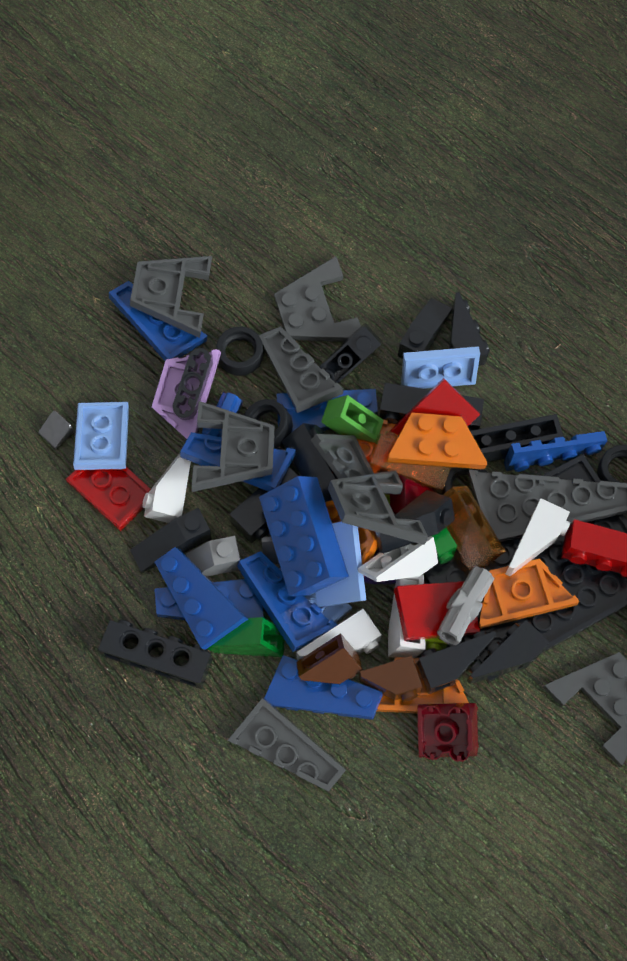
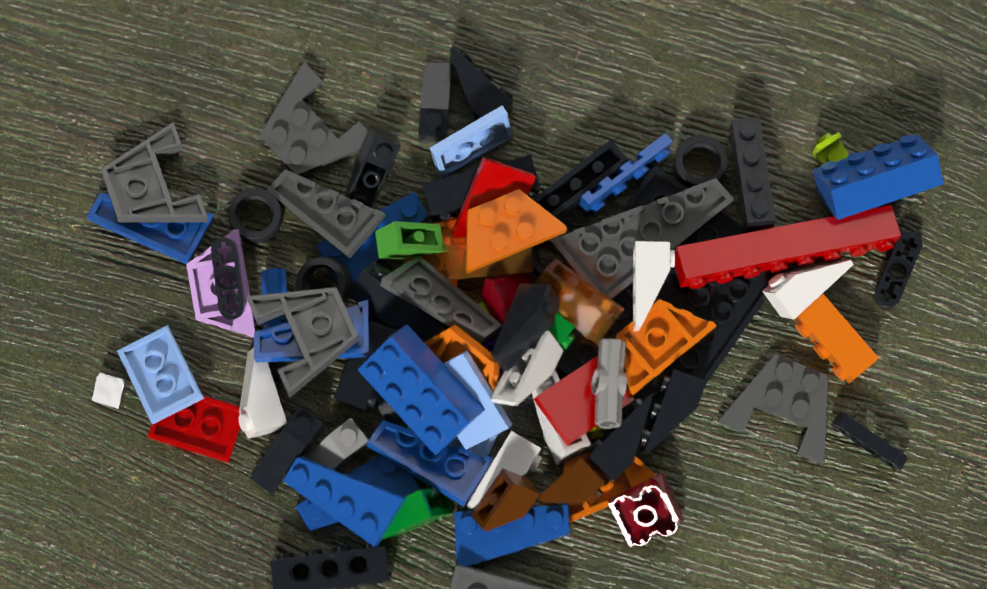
camera: 25 degrees left, 10 degrees up
dark grey wing [328,470,428,545] -> none

